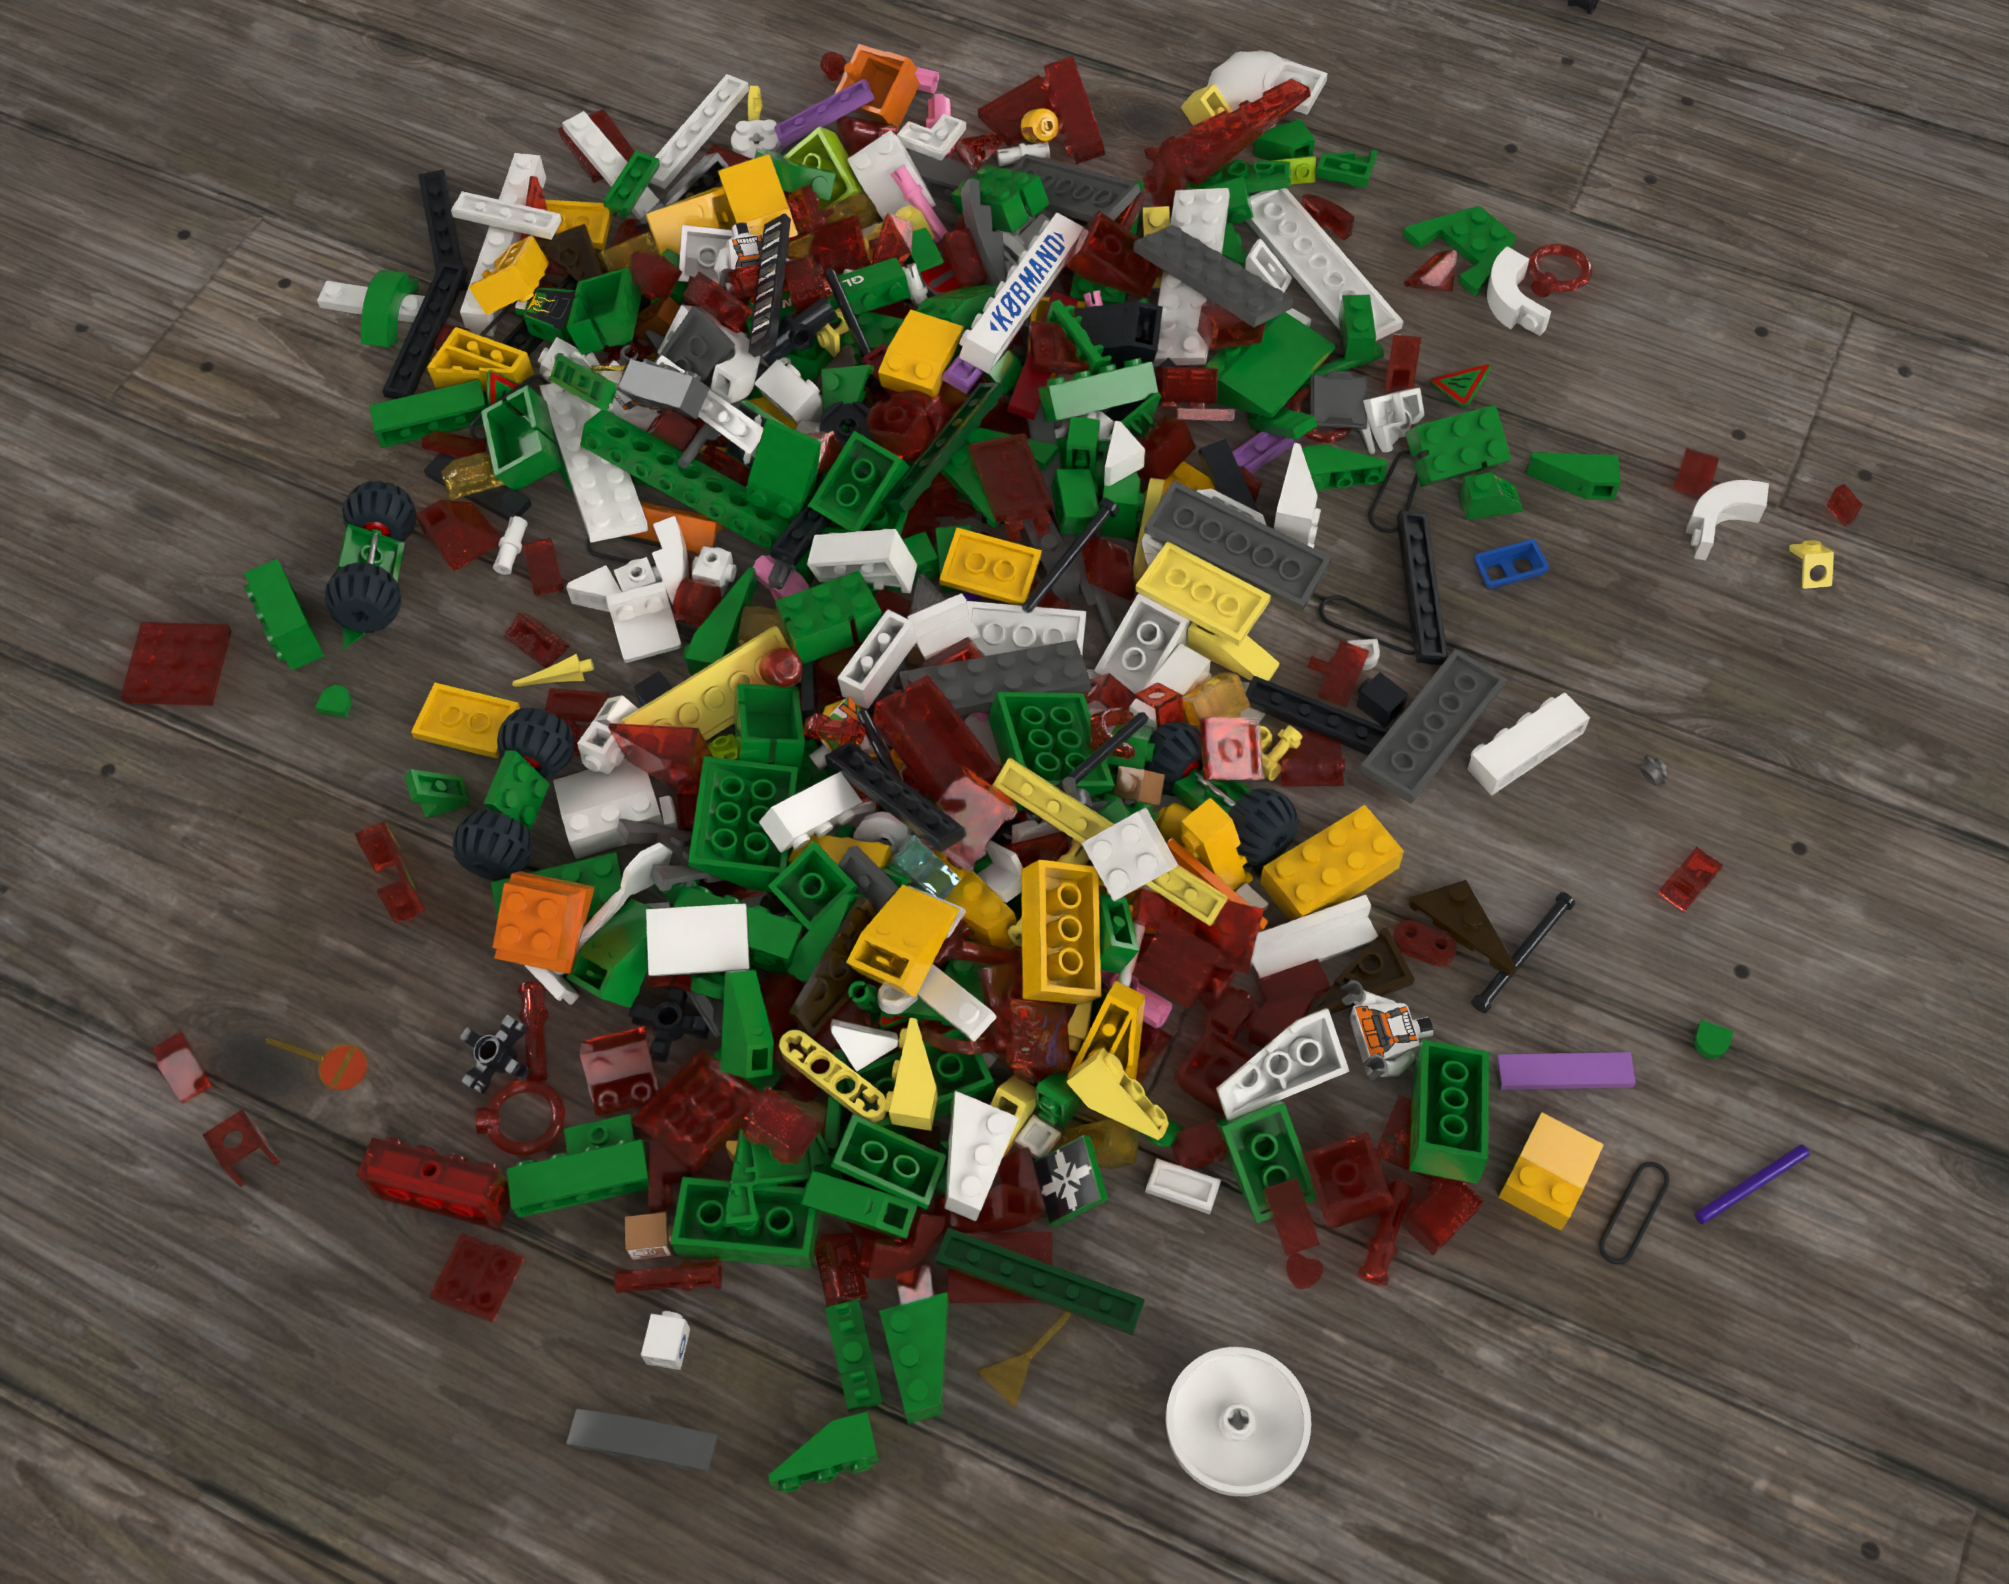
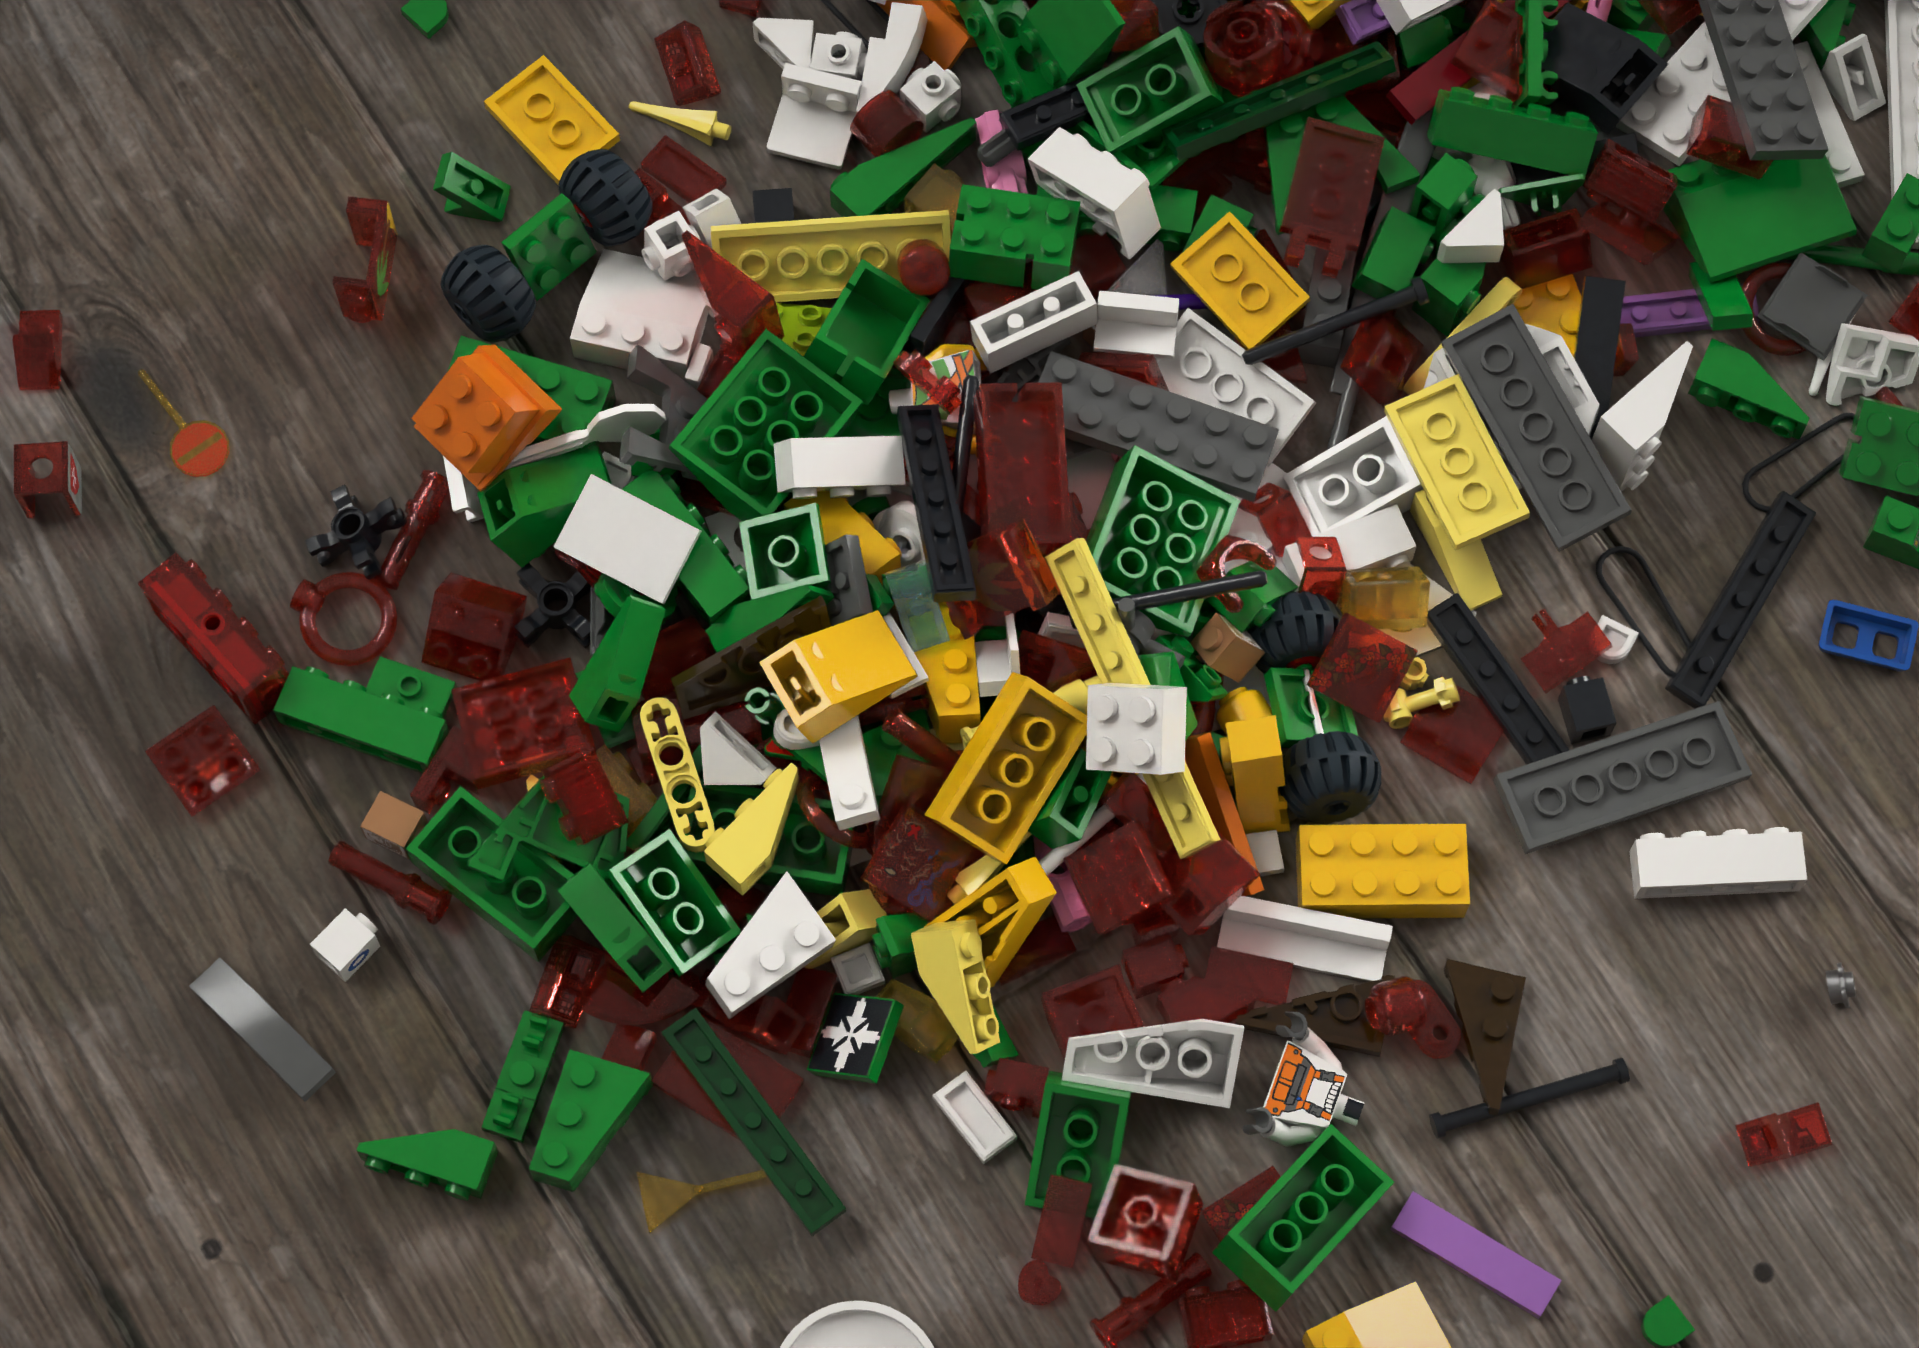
camera: 30 degrees right, 10 degrees up
none -> clear red head [1365,976,1431,1037]

